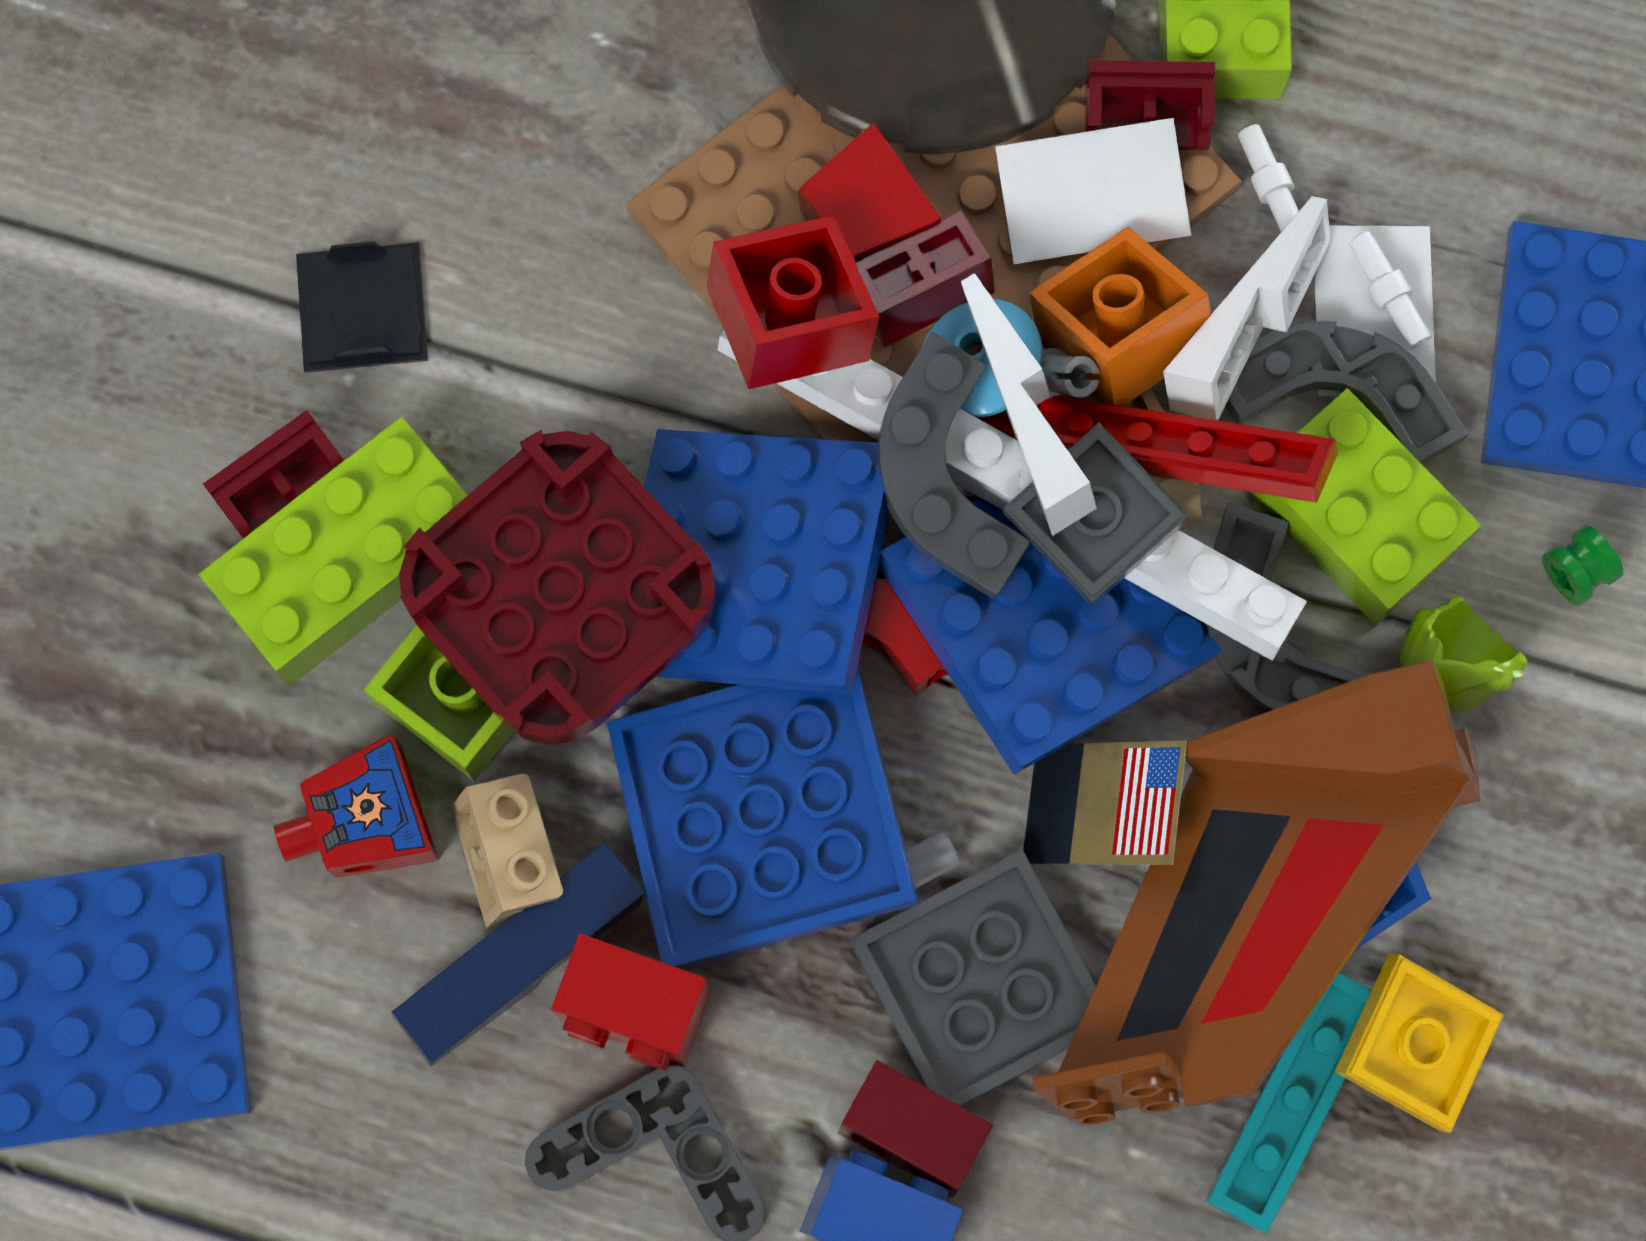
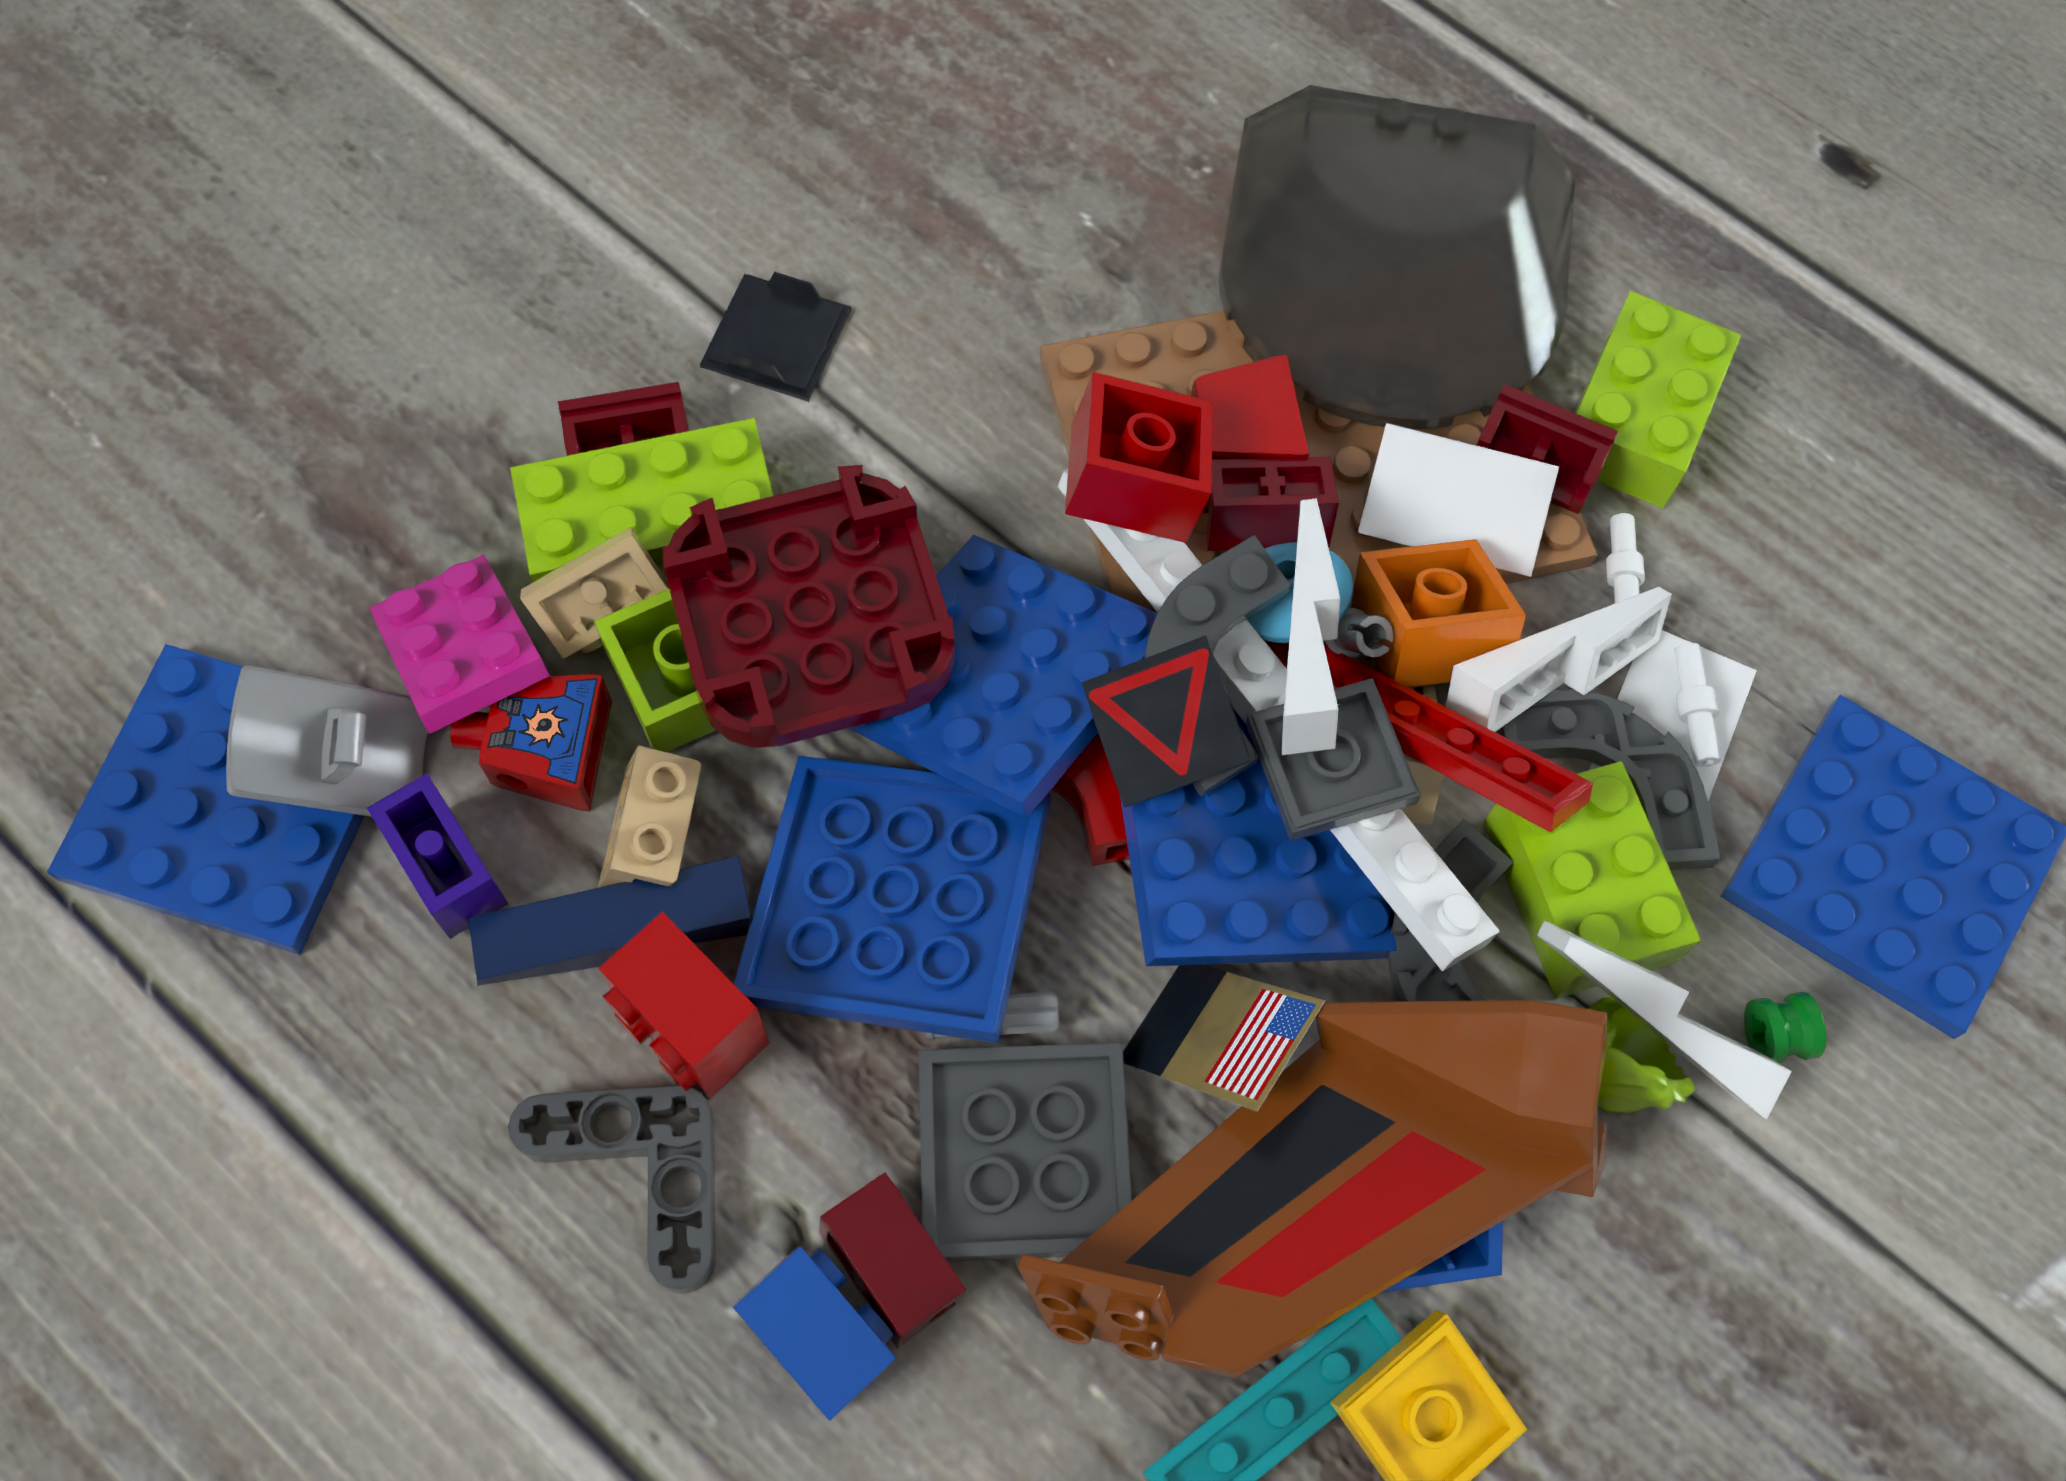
camera: 20 degrees right, 10 degrees down
none -> light grey shield [226,665,428,817]
none -> dark purple brick [367,773,509,939]
none -> dark pink plate [369,554,550,734]
none -> tan bracket [520,527,669,659]
none -> black piece [1082,635,1252,808]
none -> white slope [1537,920,1792,1120]

